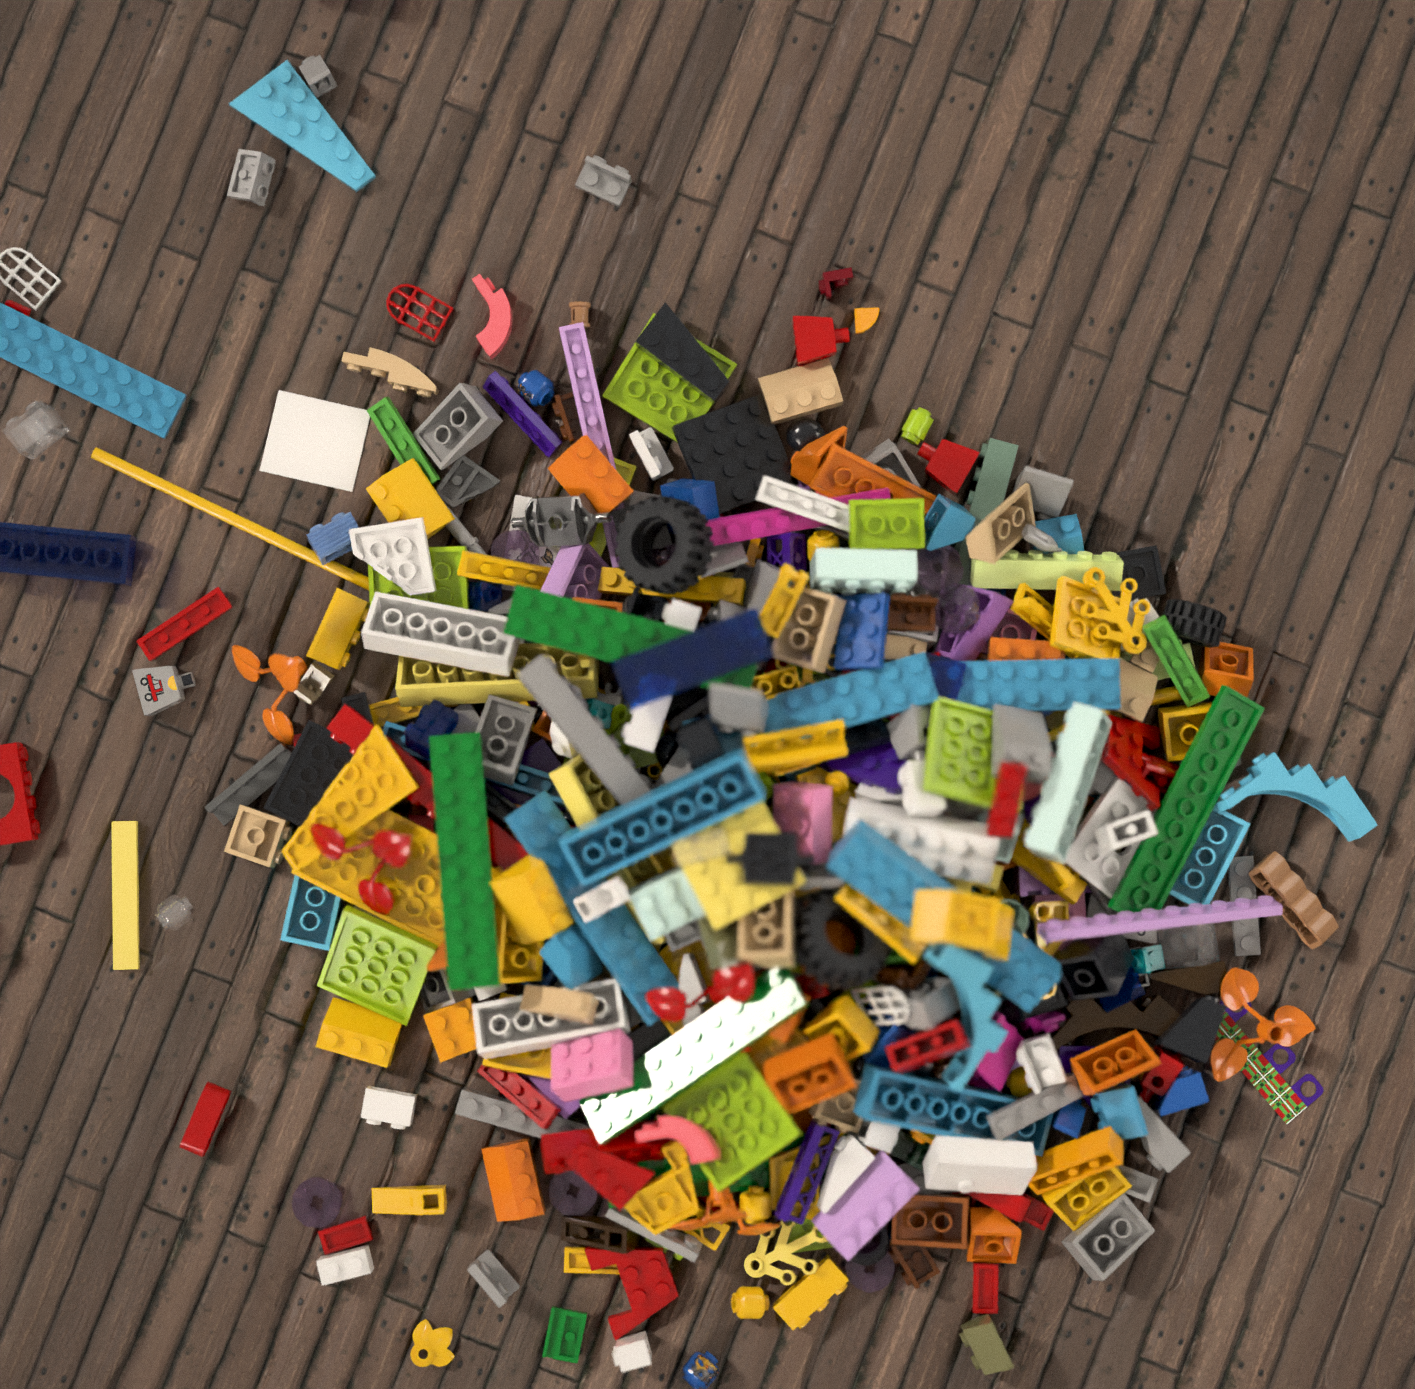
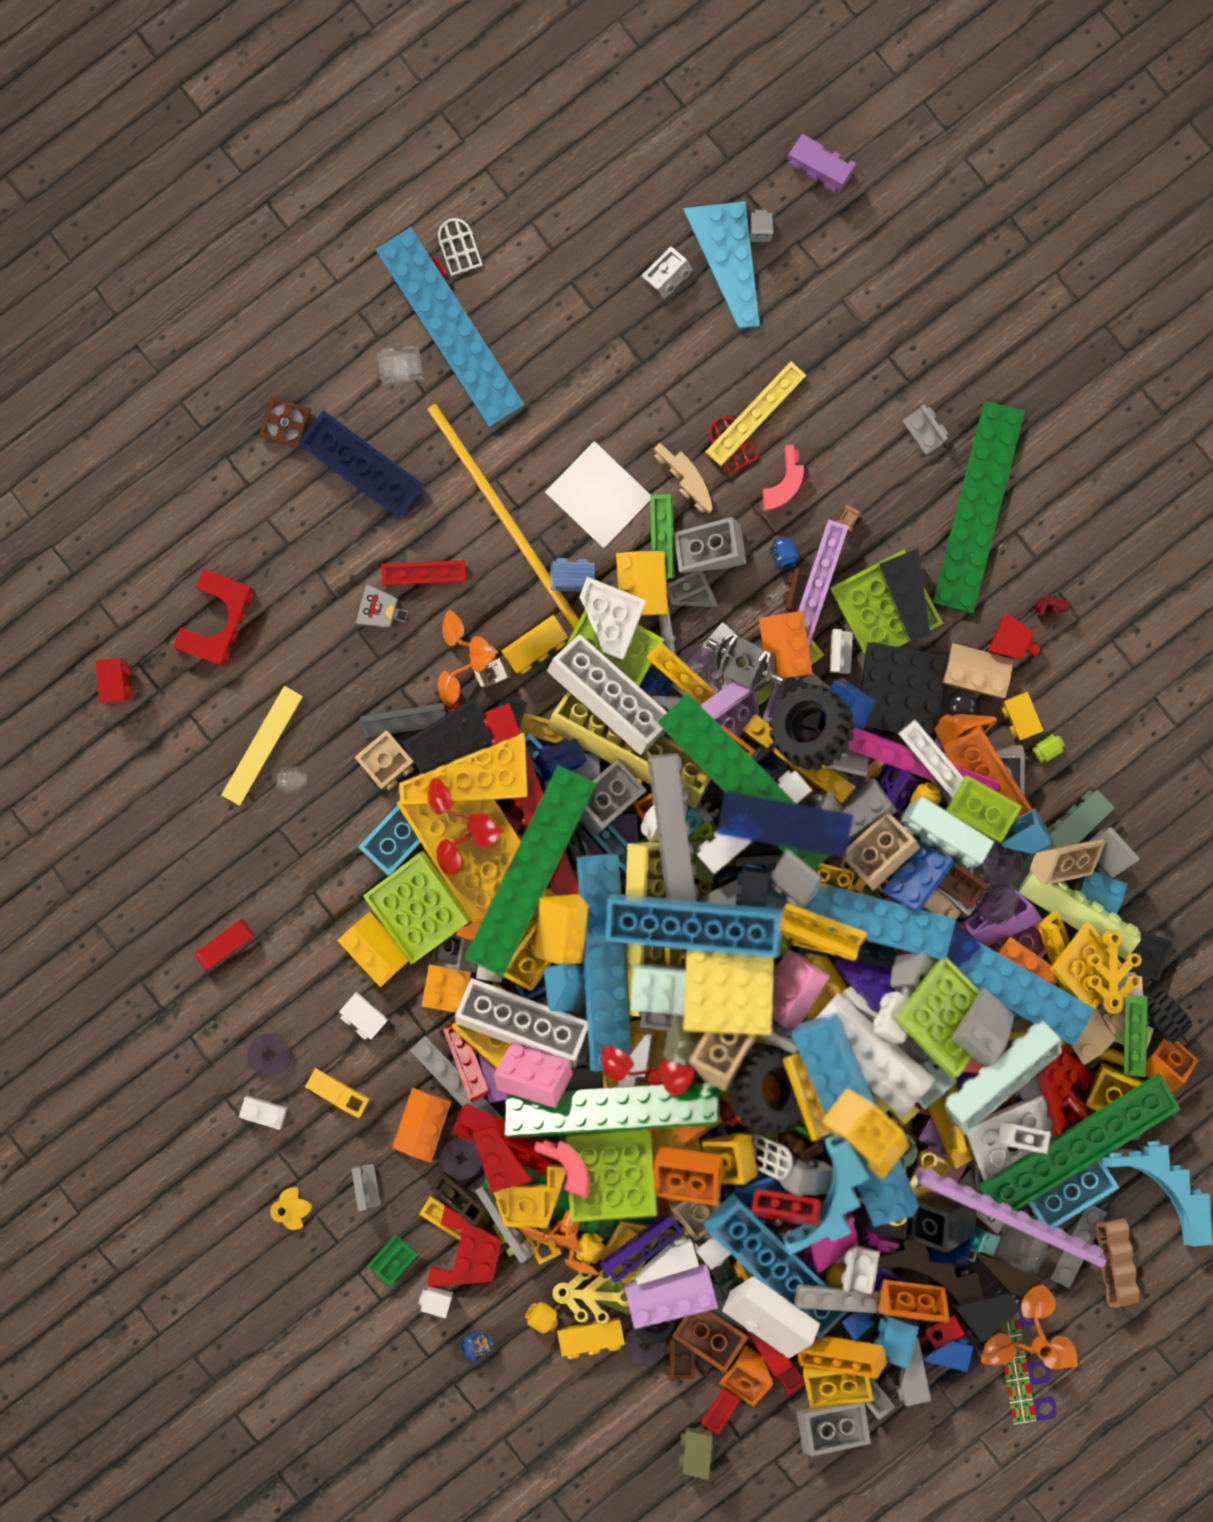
camera: 25 degrees right, 0 degrees up
red tile [318,1215,373,1255] -> none
dark purple plate [483,371,562,458] -> none
tan slope [520,985,598,1025] -> none
white brick [573,876,631,923] -> none
clear slope [672,828,732,867] -> none
black plate [726,832,815,886] -> none
yellow plate [754,563,808,638] -> none
yellow plate [825,770,849,794] -> none
light orange tile [854,308,879,334] -> none
red torso [917,439,980,496] -> none
red plate [986,761,1027,838] -> none
light grey piece [1022,524,1062,553] -> none
none -> light yellow tile [705,362,806,467]
none -> green plate [932,401,1025,614]
none -> yellow brick [1001,692,1044,741]

